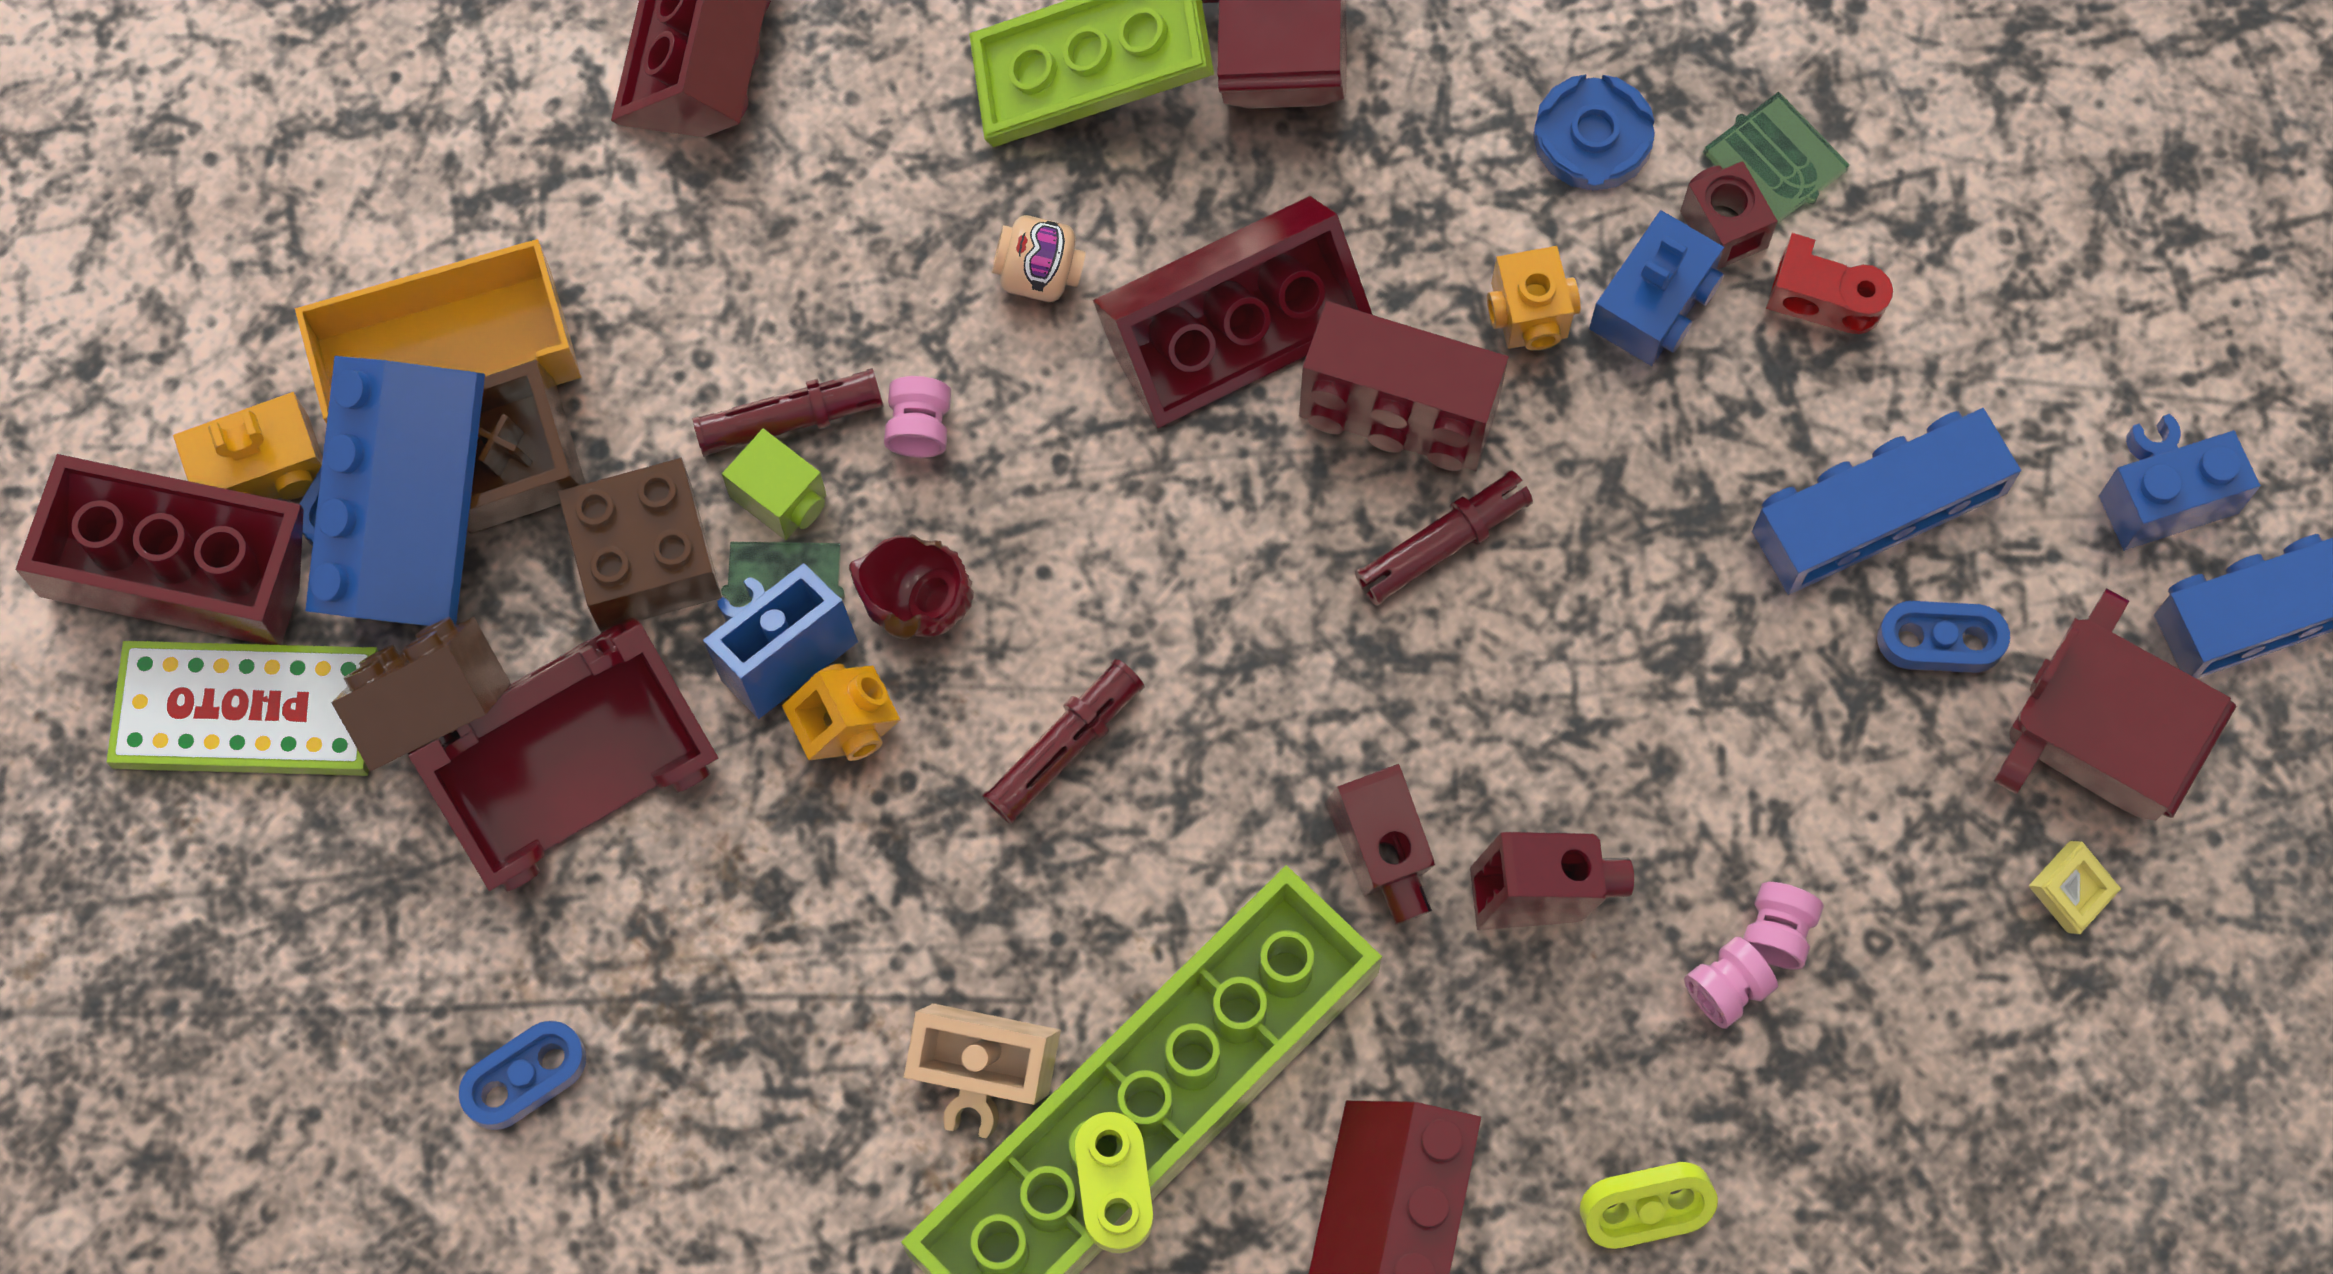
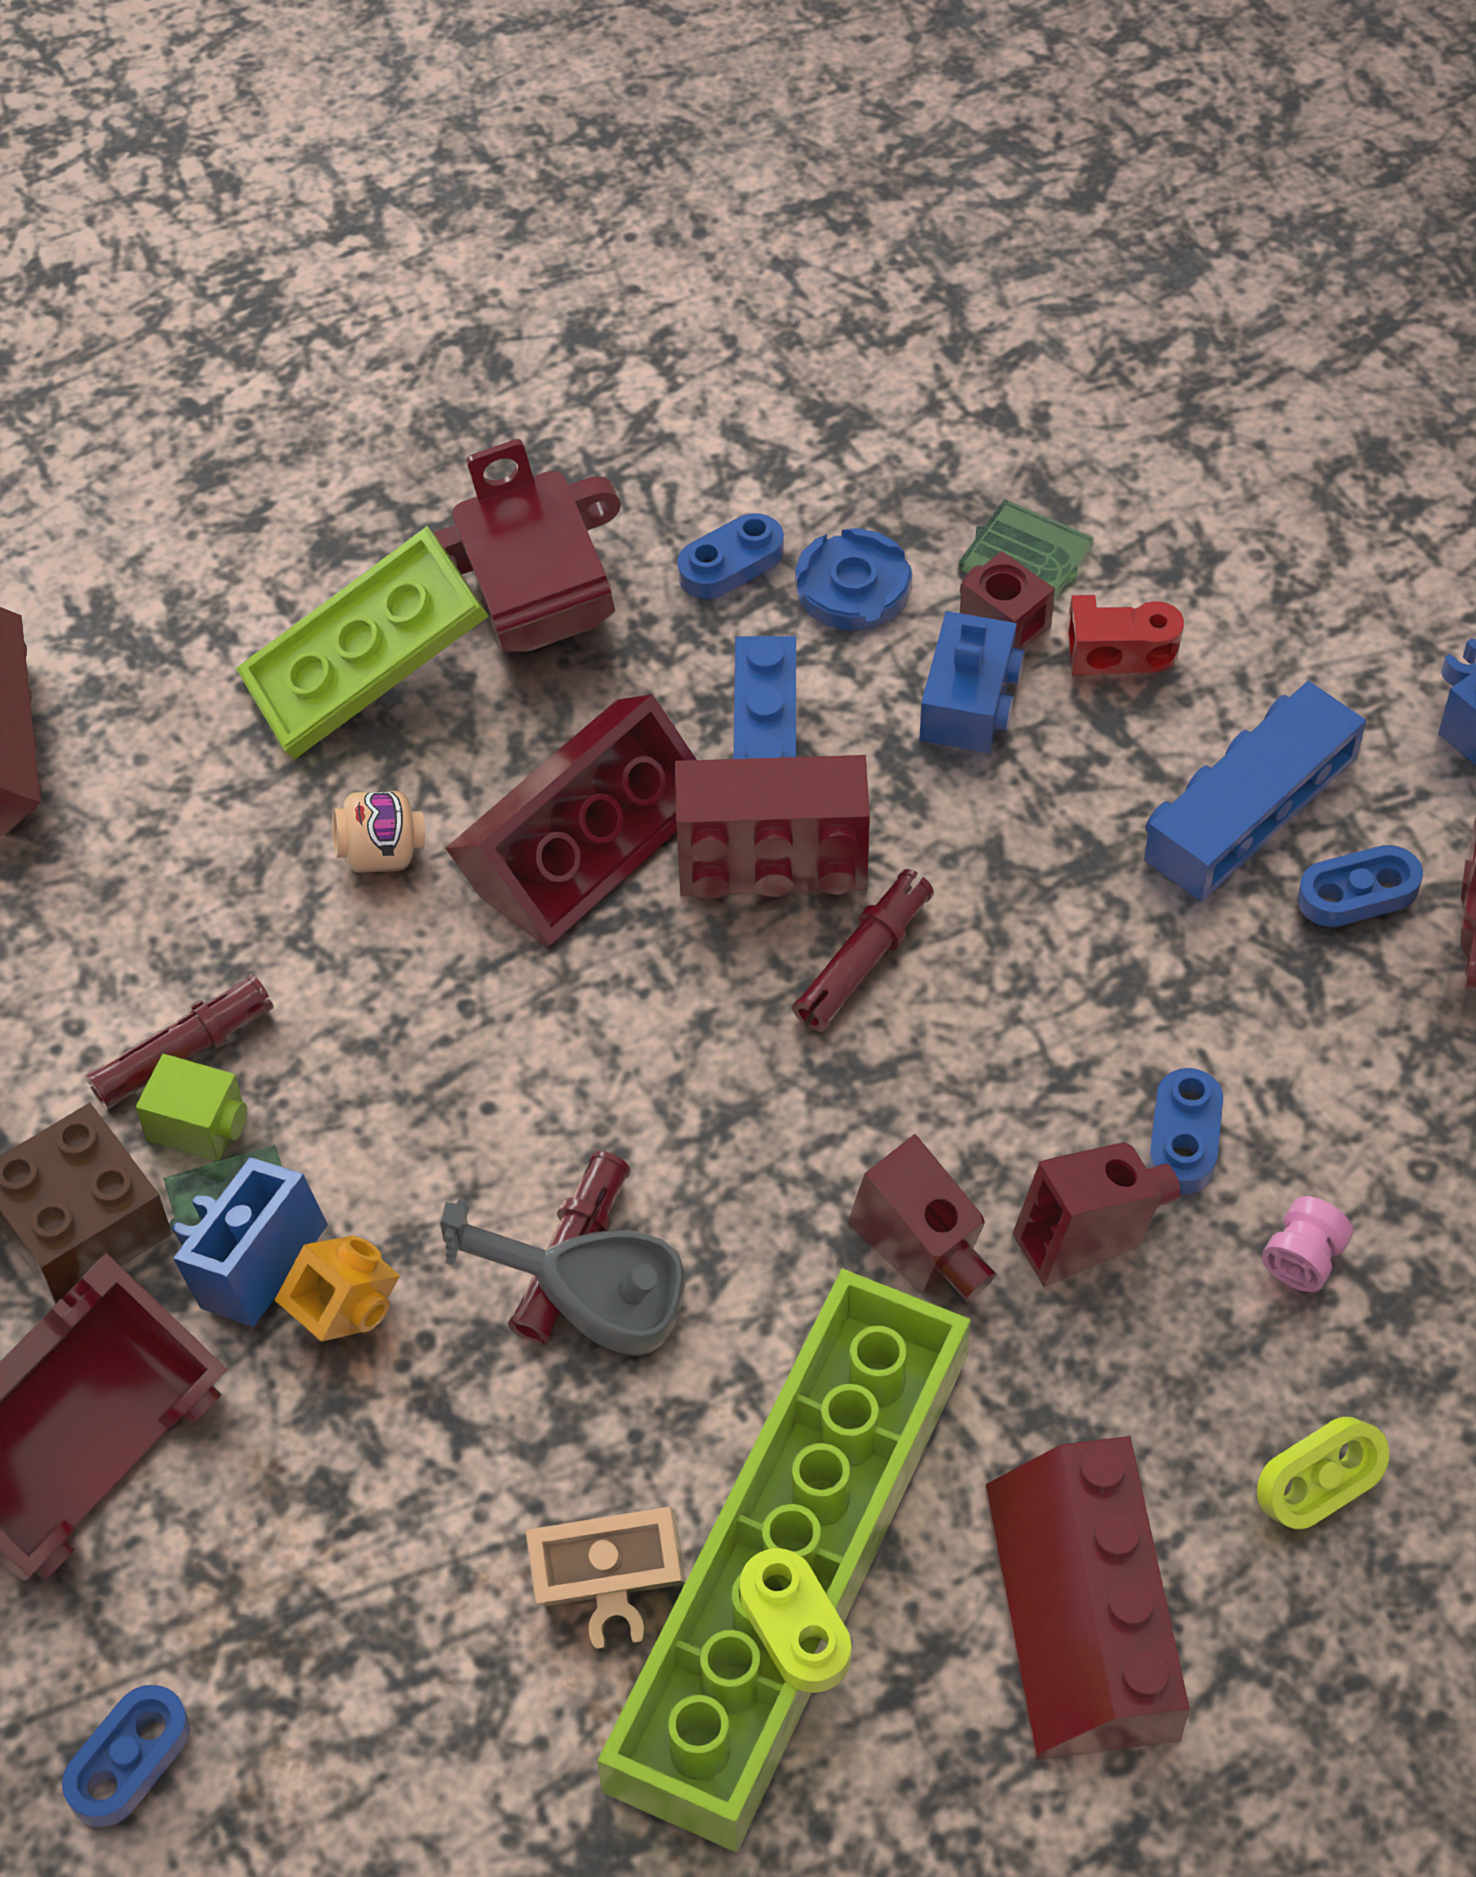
camera: 20 degrees left, 15 degrees down
dark red hair [849,534,974,639] -> none
bright pink wheel [884,376,951,458] -> none
light orange brick [1487,246,1581,350] -> none
bright pink wheel [1743,882,1824,970] -> none
none -> dark grey piece [440,1199,685,1356]
none -> blue plate [677,513,784,599]
none -> blue arch [733,636,796,759]
none -> blue plate [1148,1068,1223,1194]

